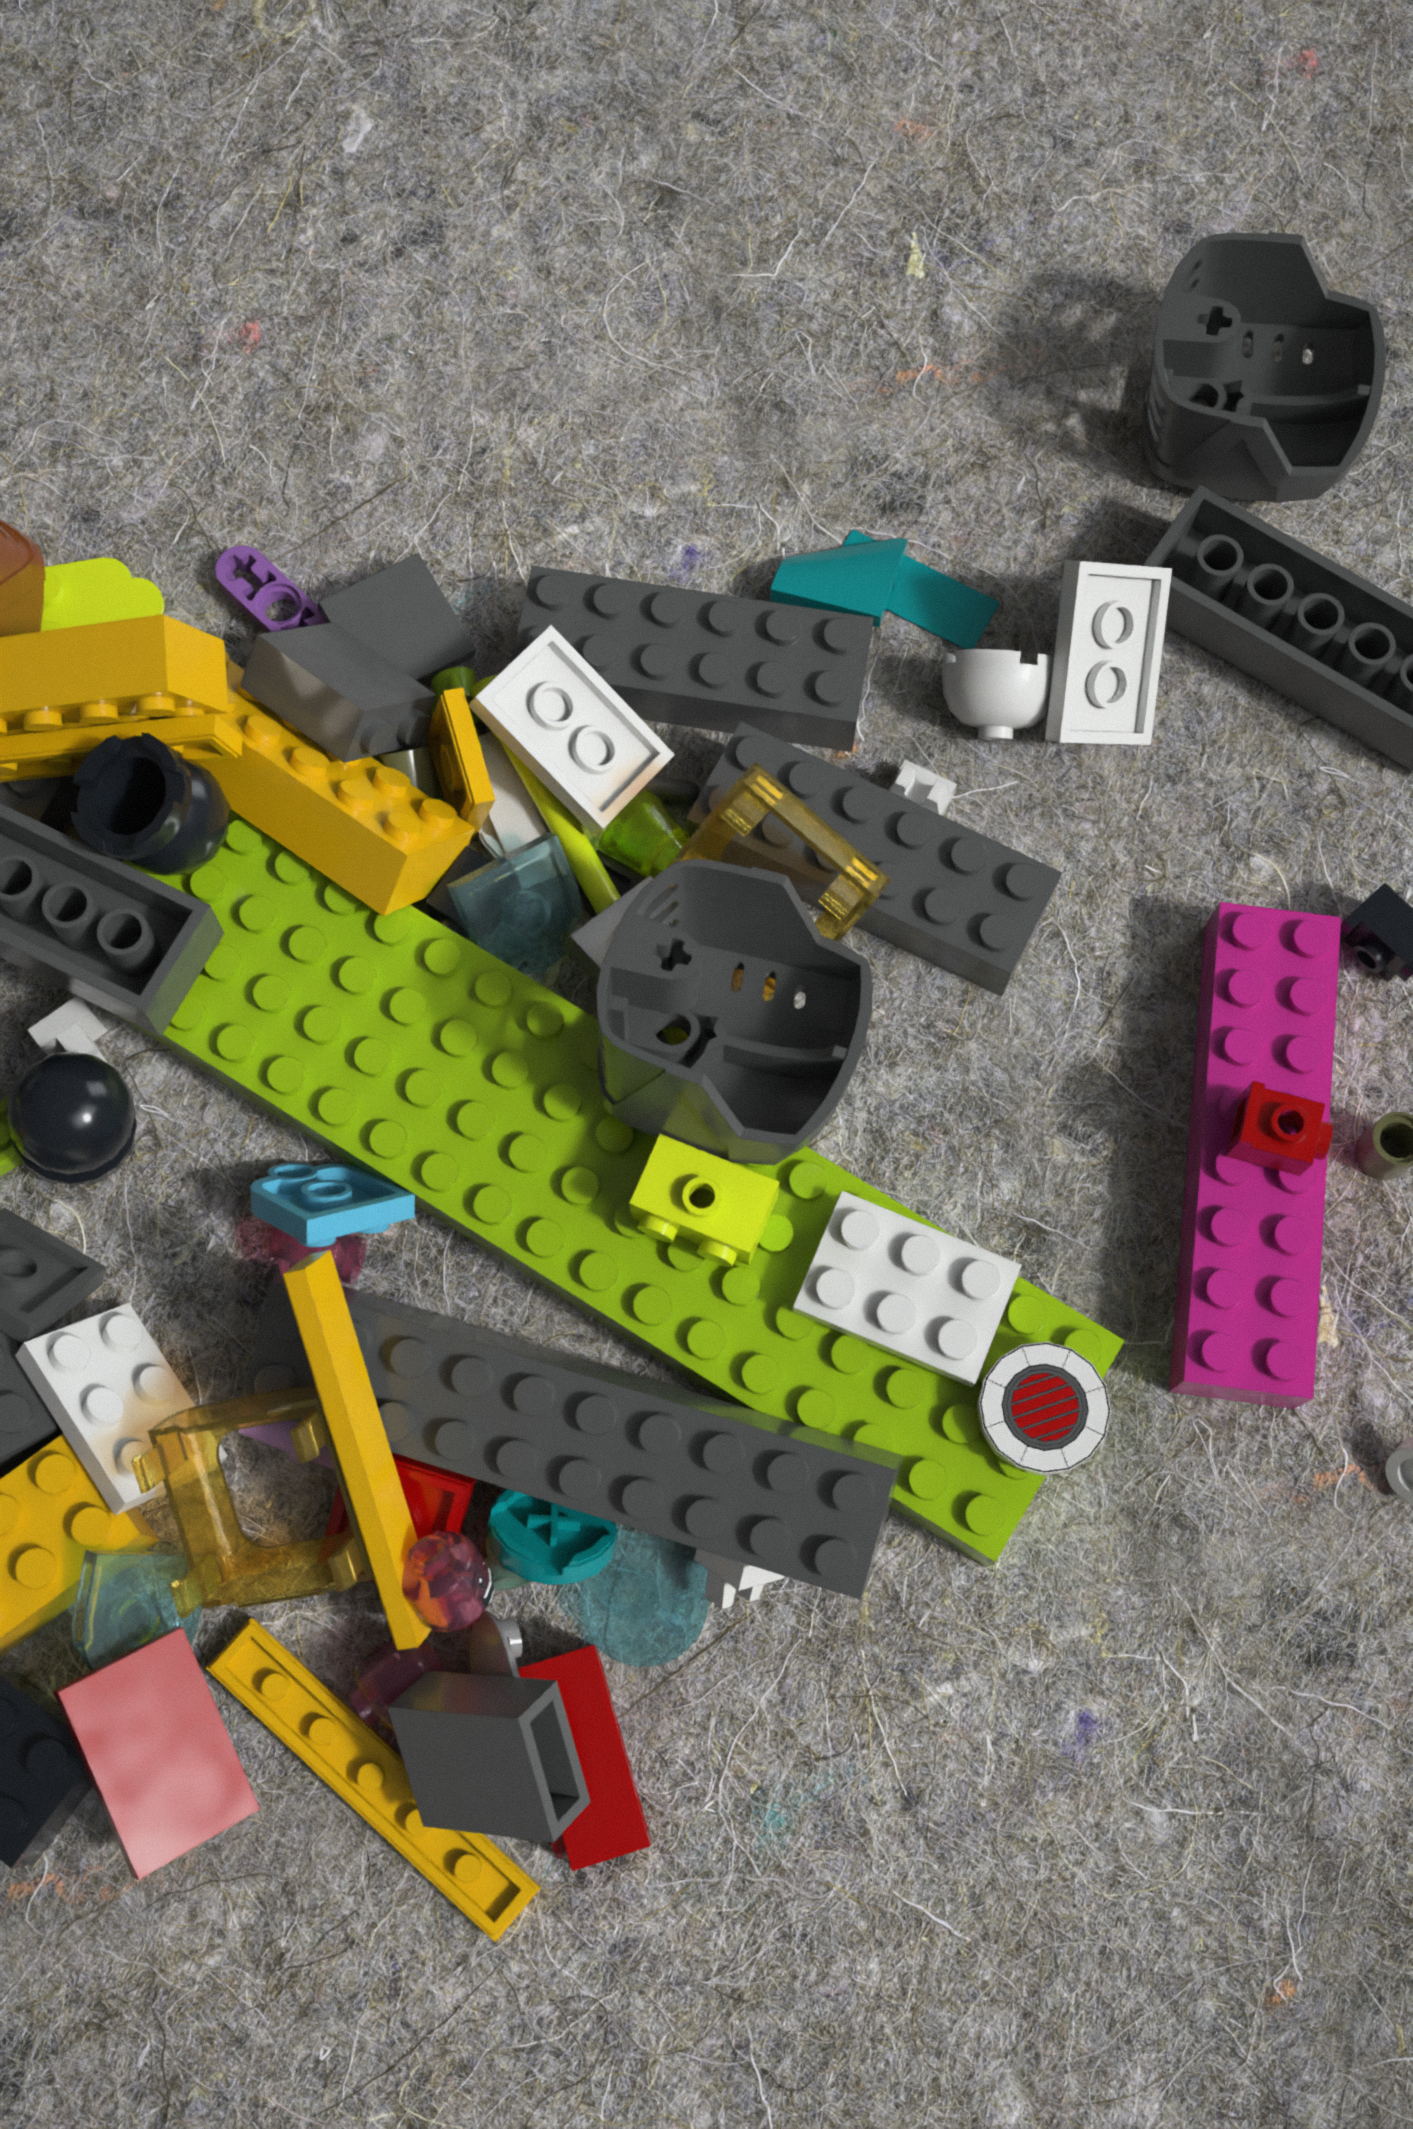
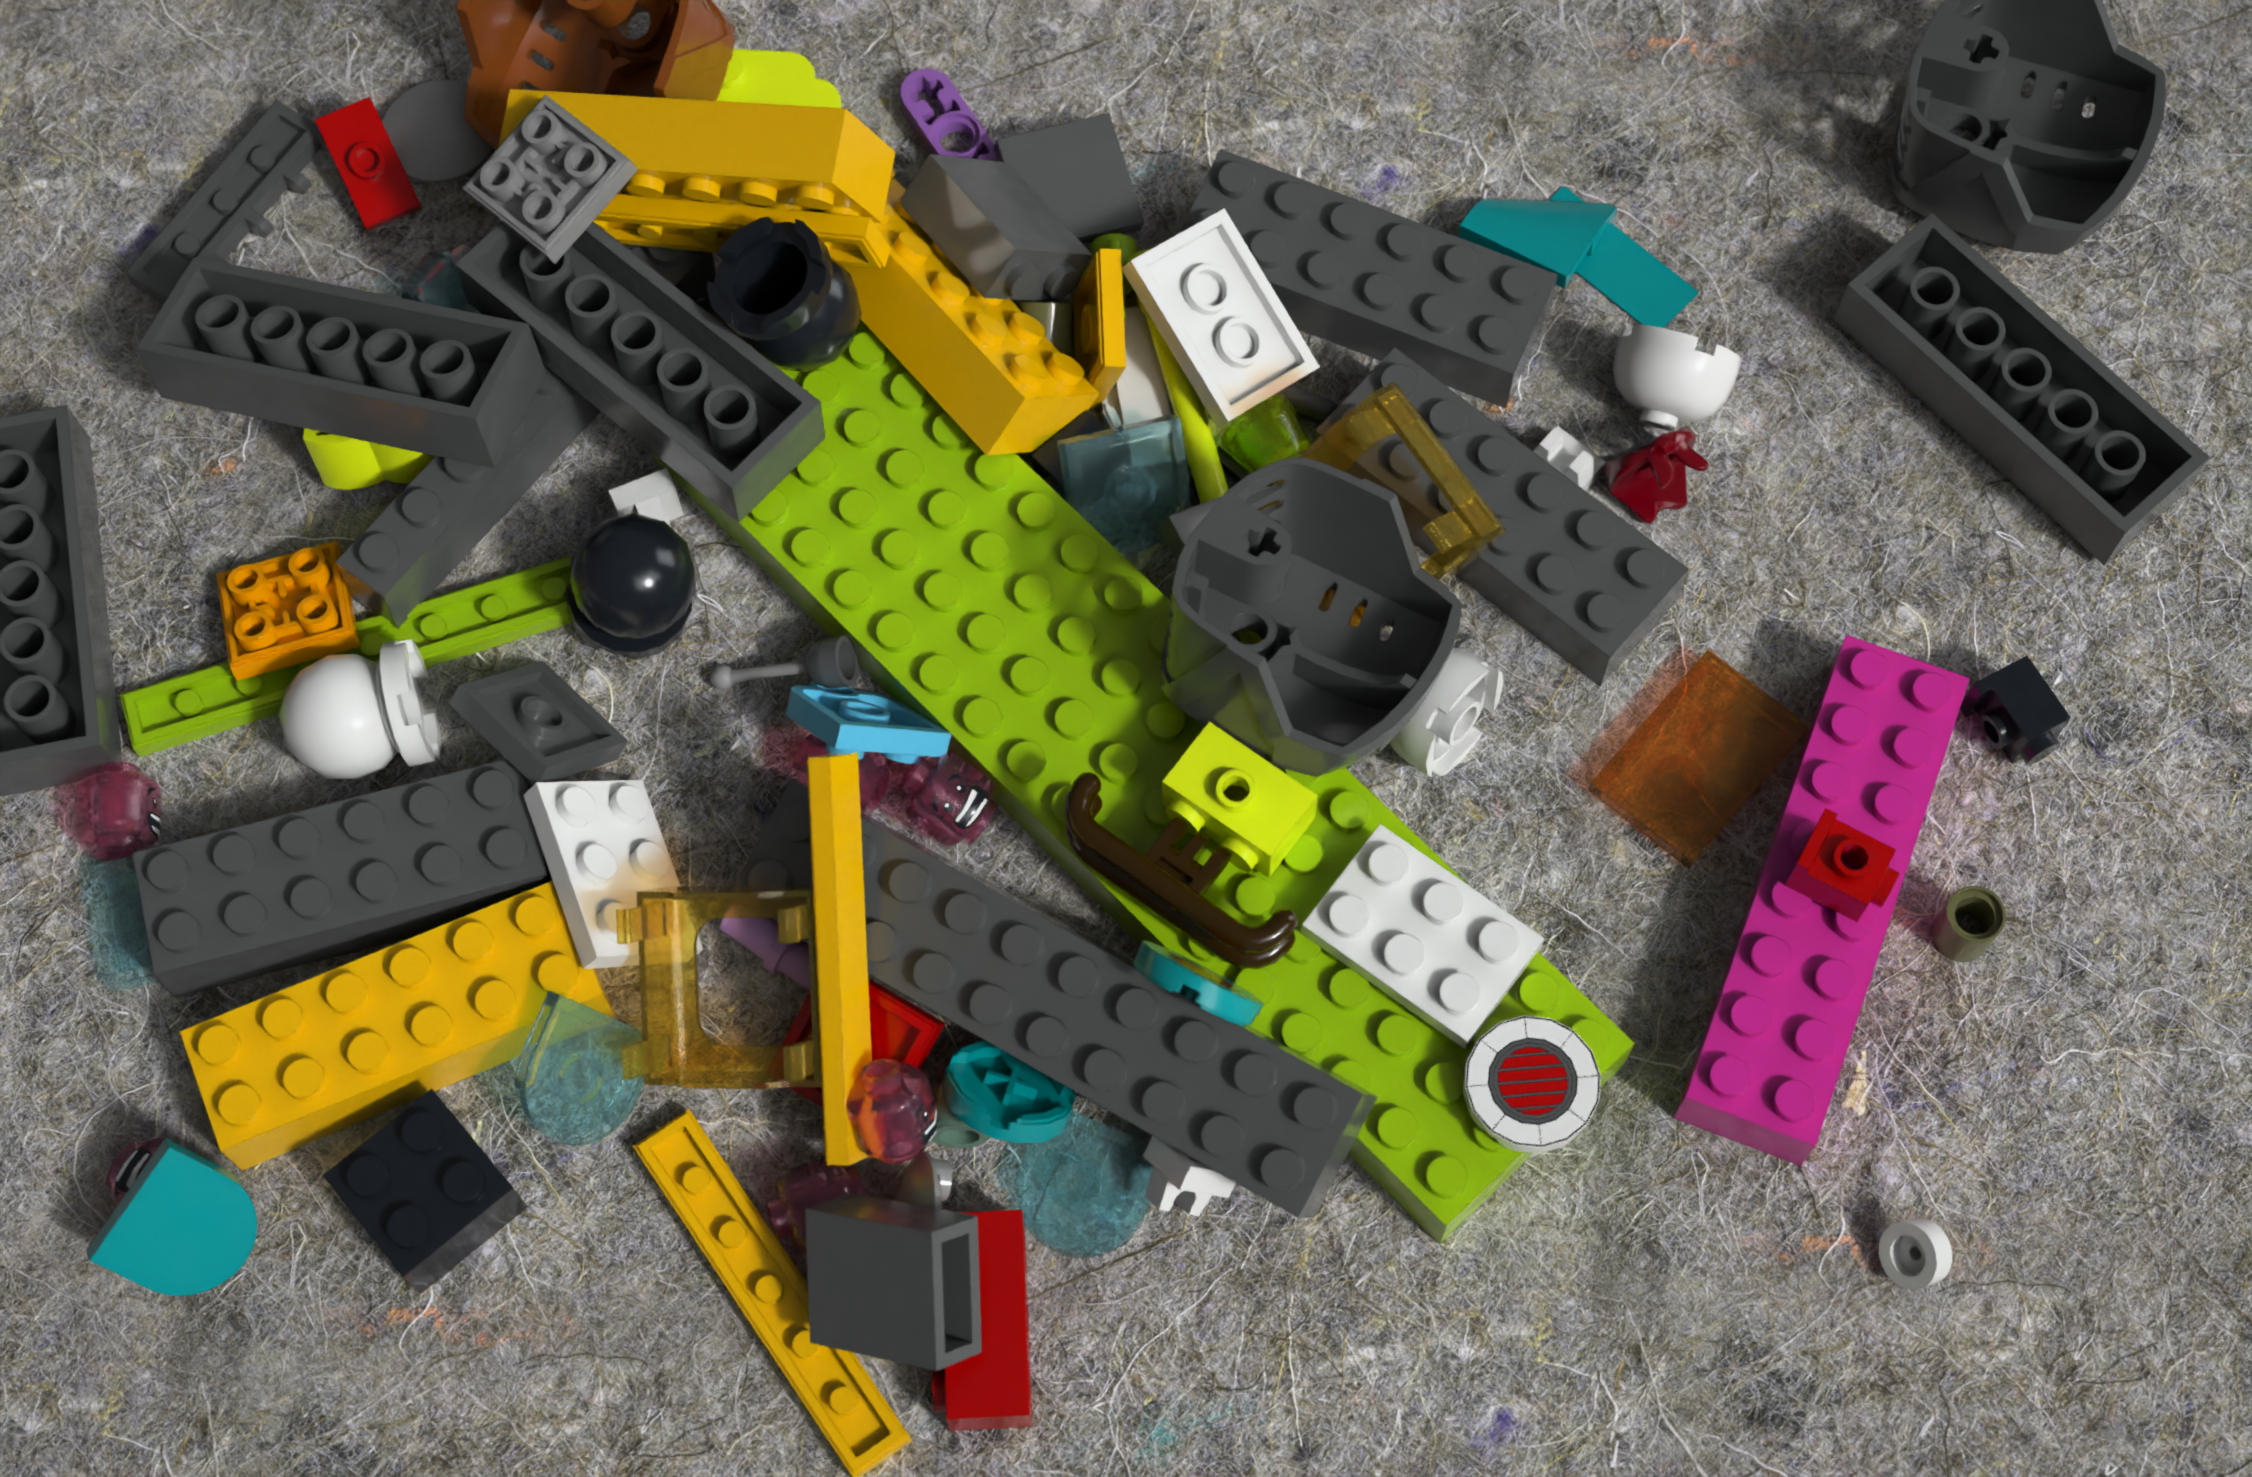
camera: 15 degrees right, 5 degrees down
tile [53,1626,260,1880] -> none
white plate [1045,560,1172,745] -> none
none -> dark grey hinge [710,635,858,690]
none -> clear pink head [899,751,999,847]
none -> dark brown piece [1064,772,1297,969]
none -> teal tile [1132,940,1263,1026]
none -> white cylinder [1390,648,1503,777]
none -> clear orange tile [1588,649,1810,869]
none -> dark red piece [1604,426,1709,524]

